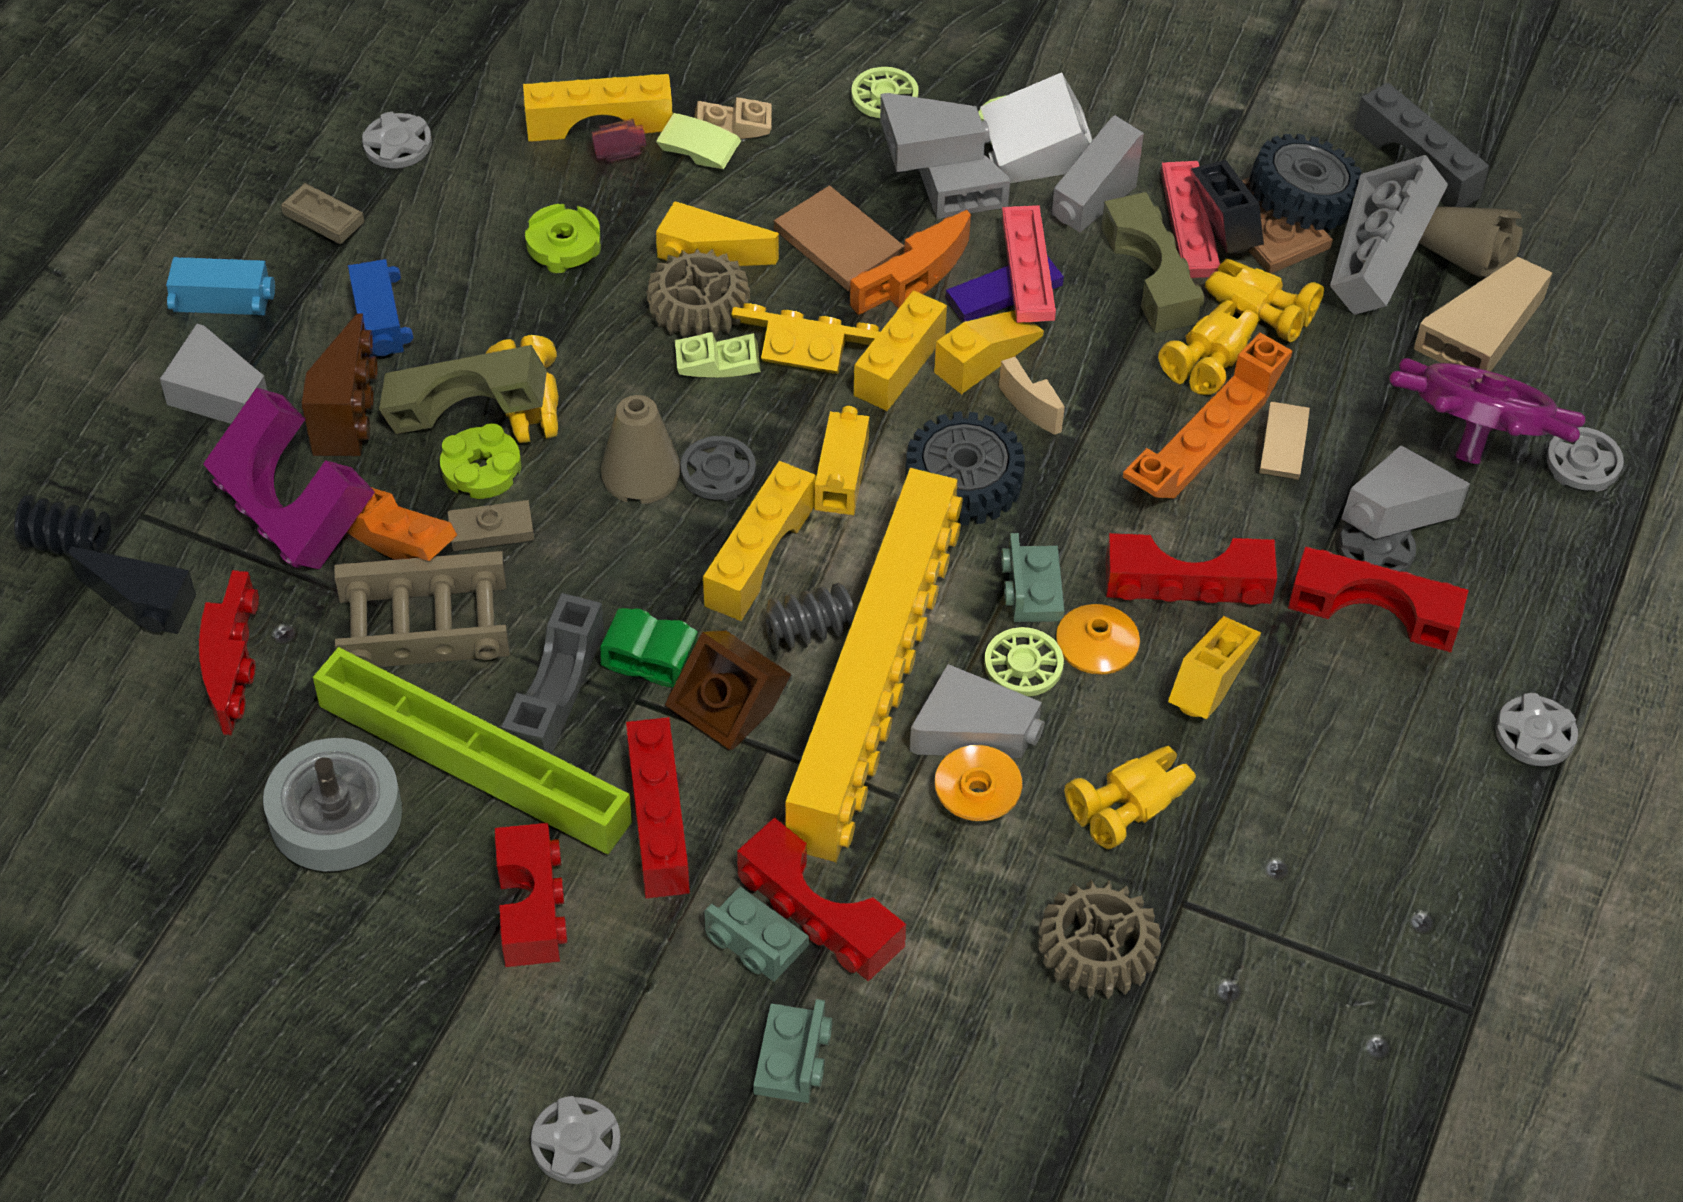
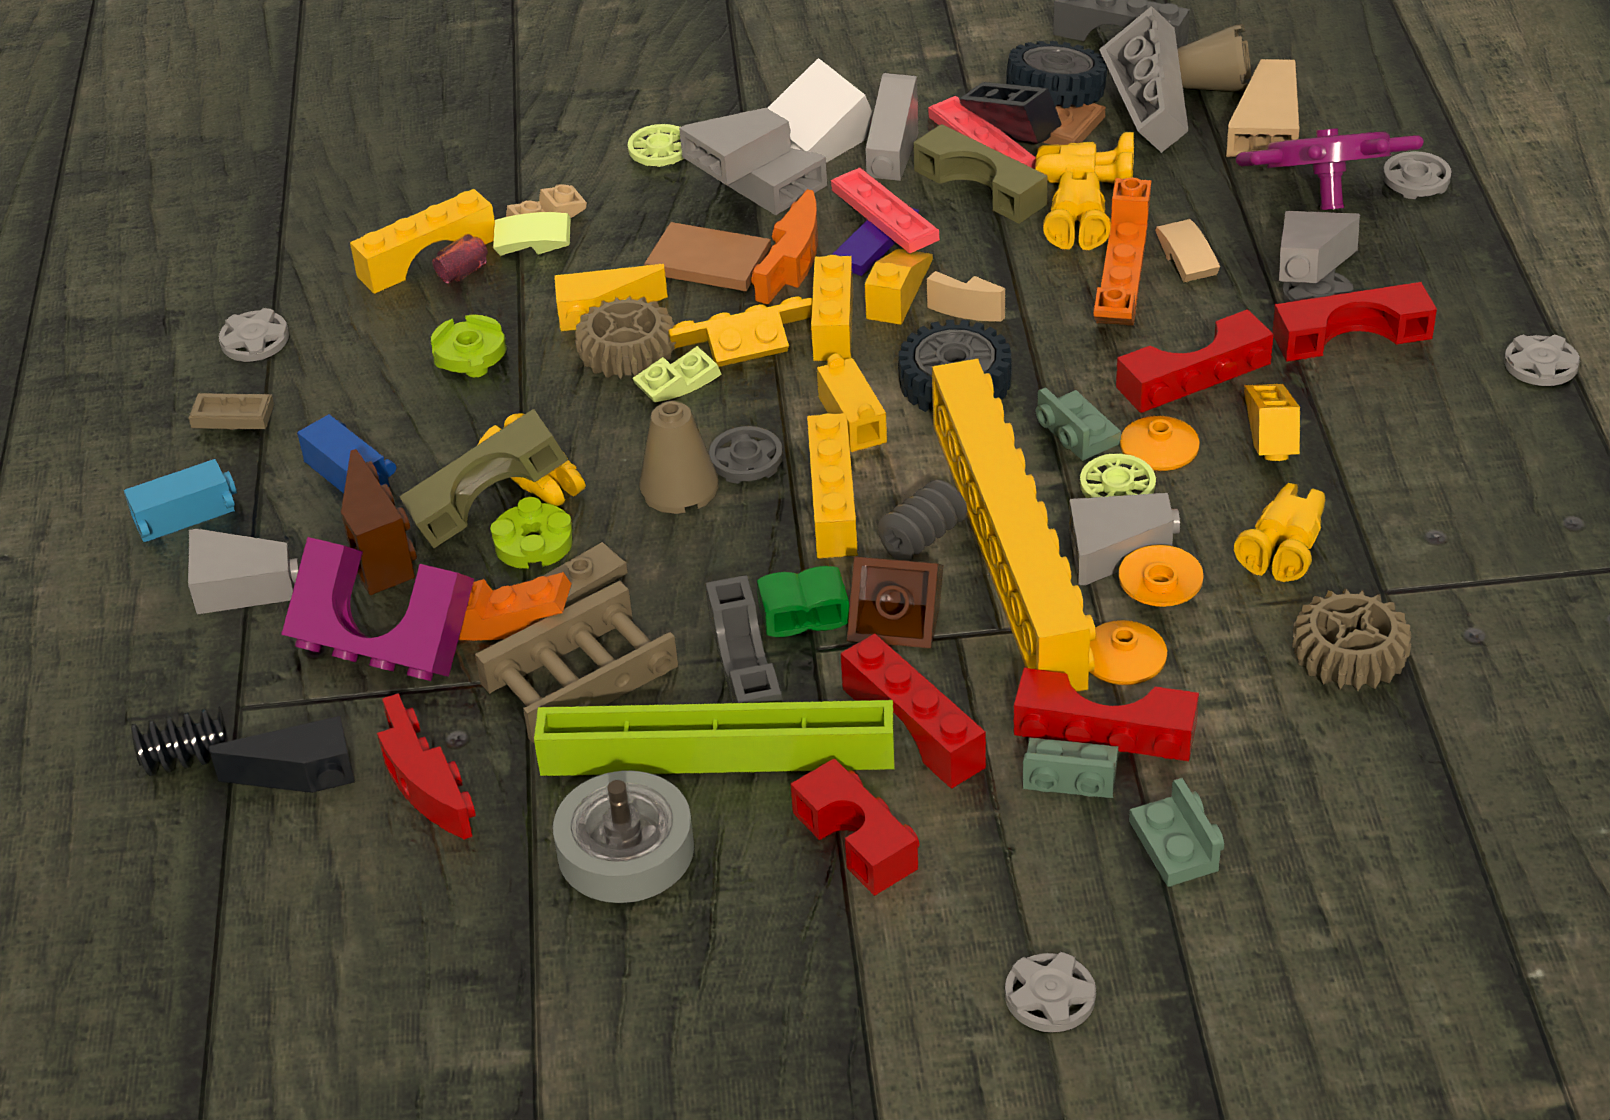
camera: 25 degrees left, 10 degrees down
none -> light orange dish [1089,620,1167,685]

